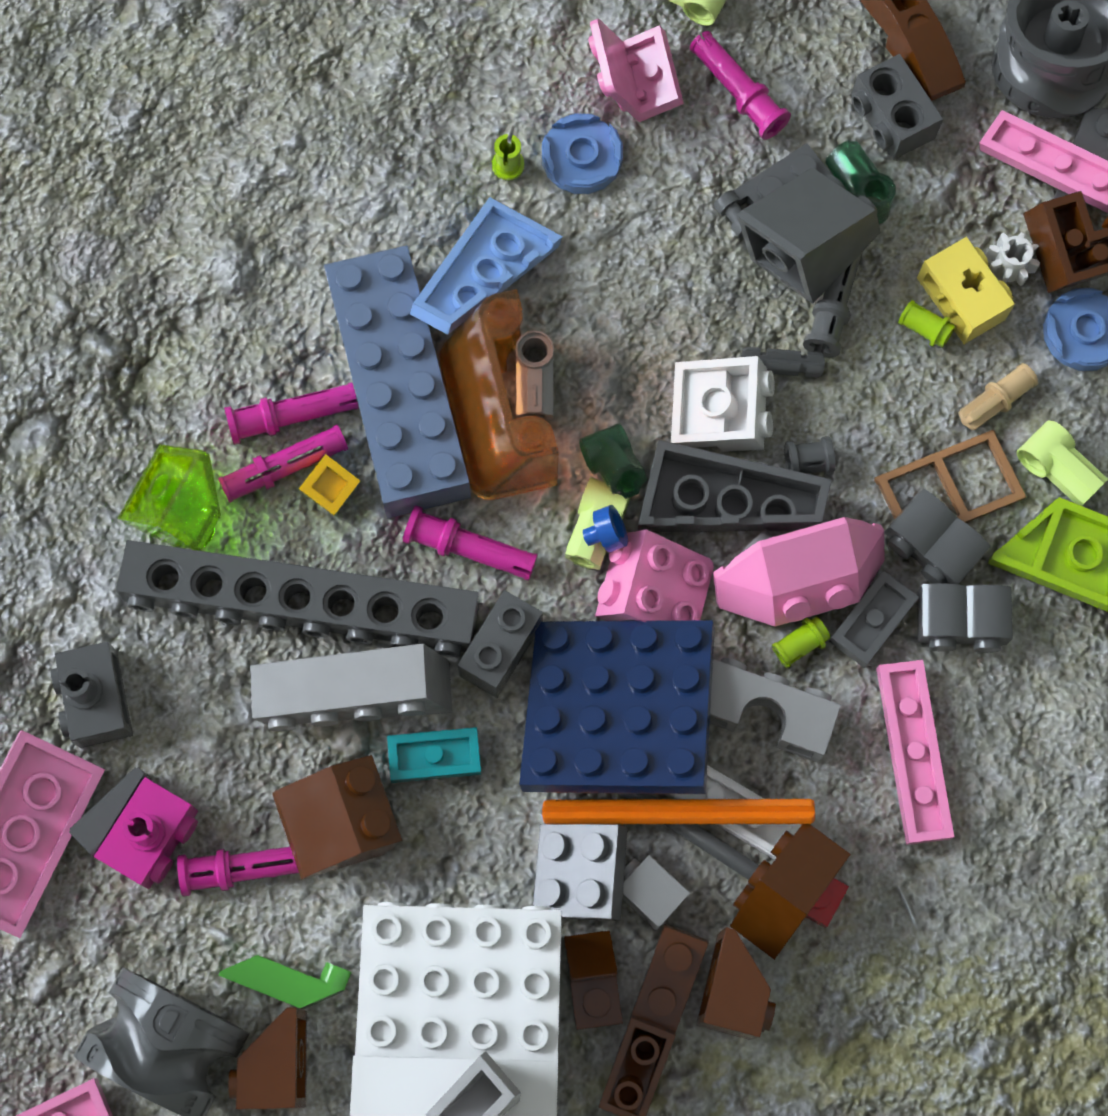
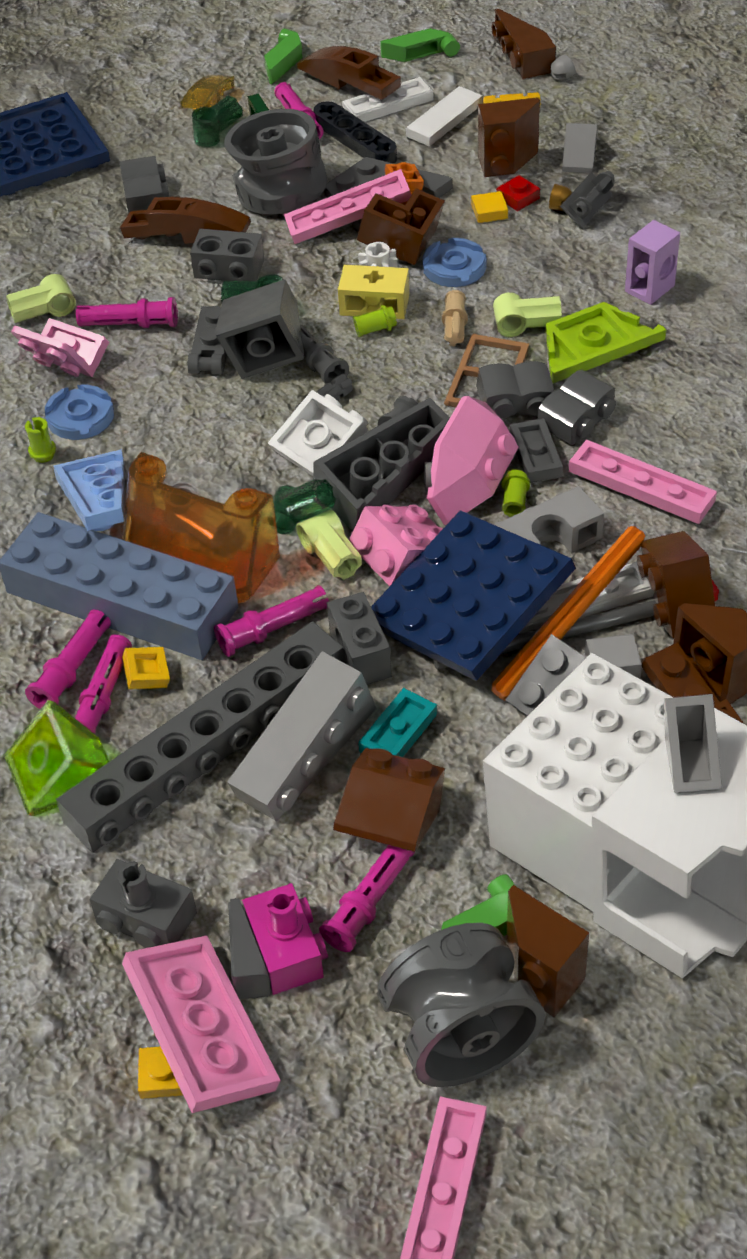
camera: 45 degrees left, 25 degrees down
blue tile [582,505,628,553] -> none

